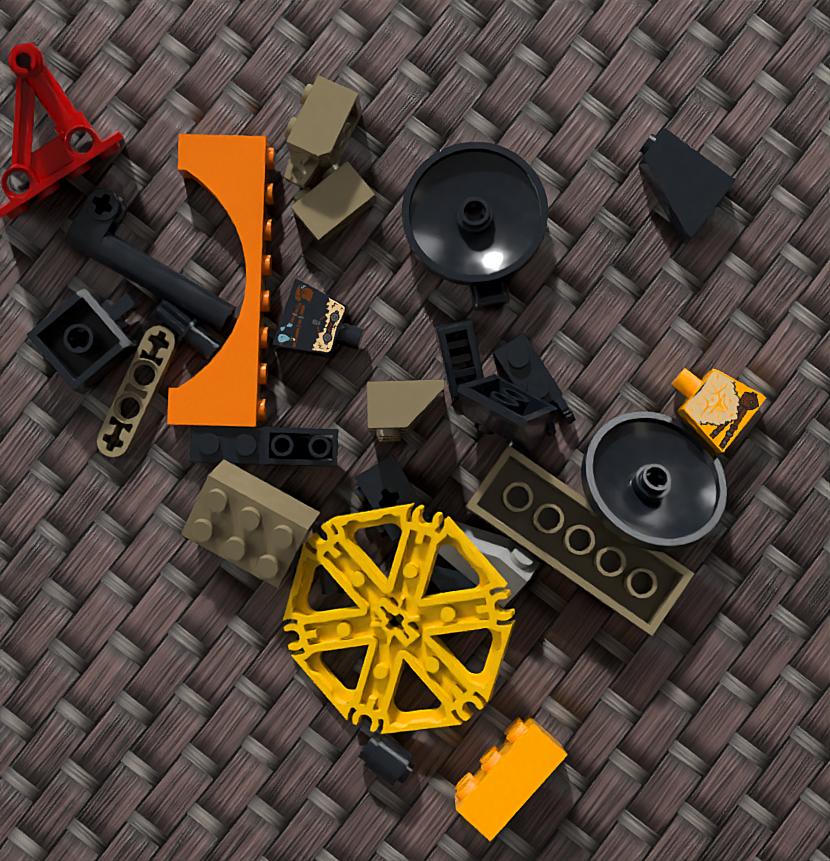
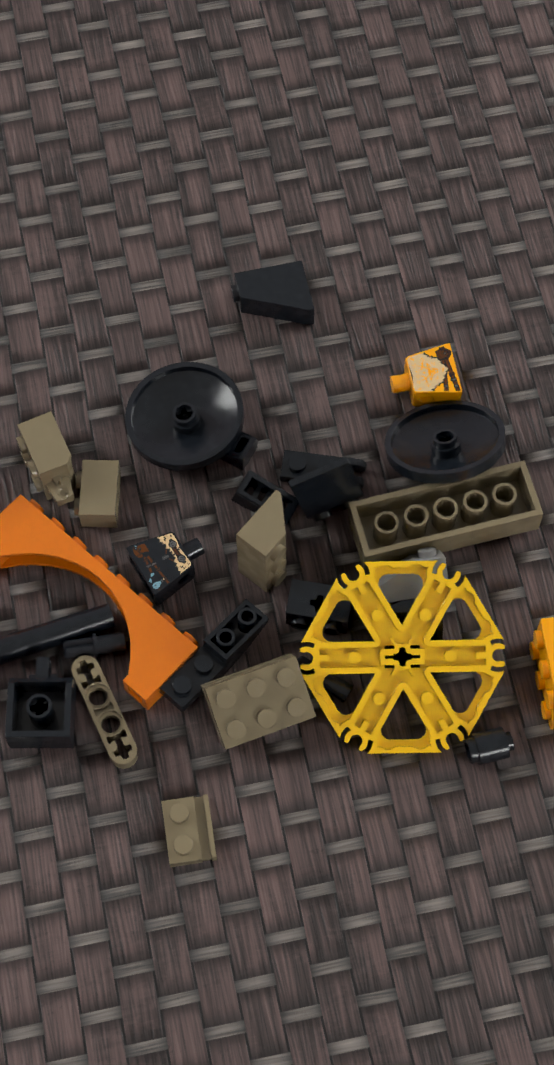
camera: 55 degrees left, 20 degrees down
none -> dark tan plate [161,794,217,867]

